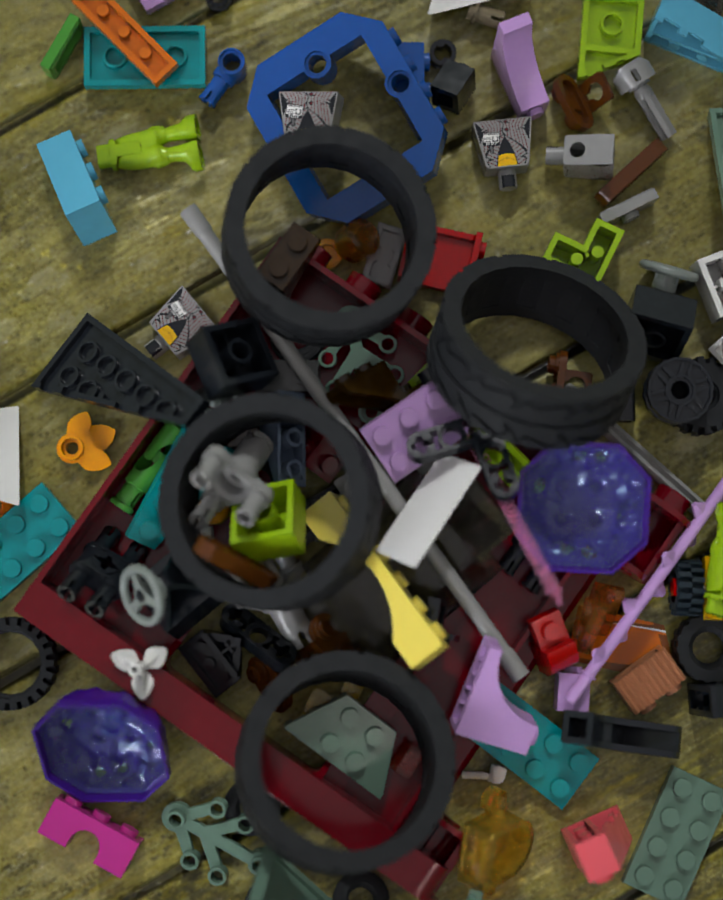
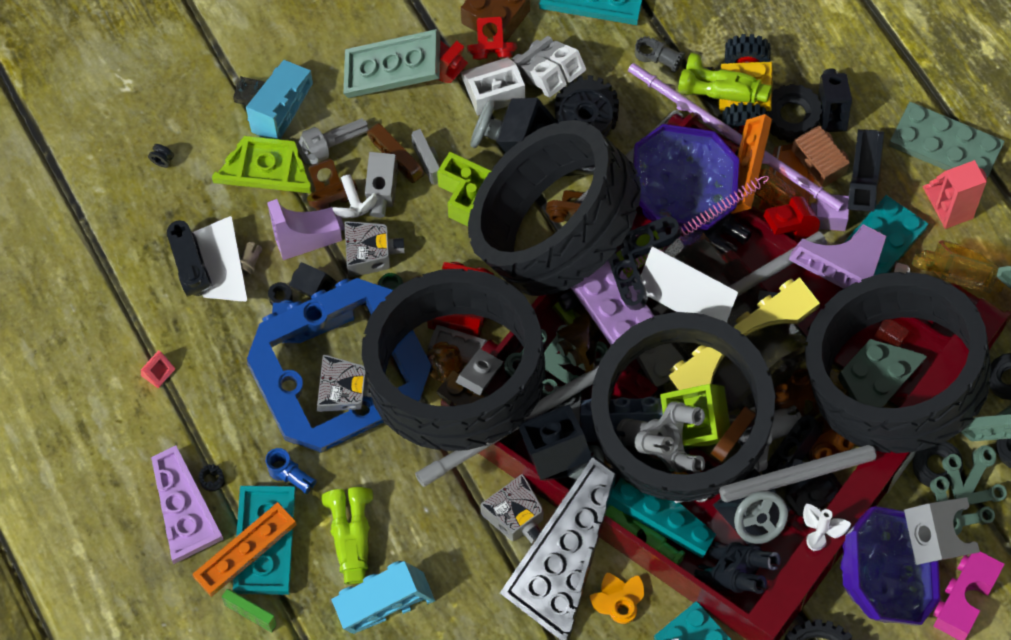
camera: 85 degrees left, 20 degrees down
none -> white plant [333,174,377,218]
none -> dark green plate [378,273,404,290]
none -> light grey plate [456,348,503,395]
none -> light grey axle [719,445,876,502]
none -> orange plate [731,114,772,214]
none -> light grey piece [904,497,980,565]

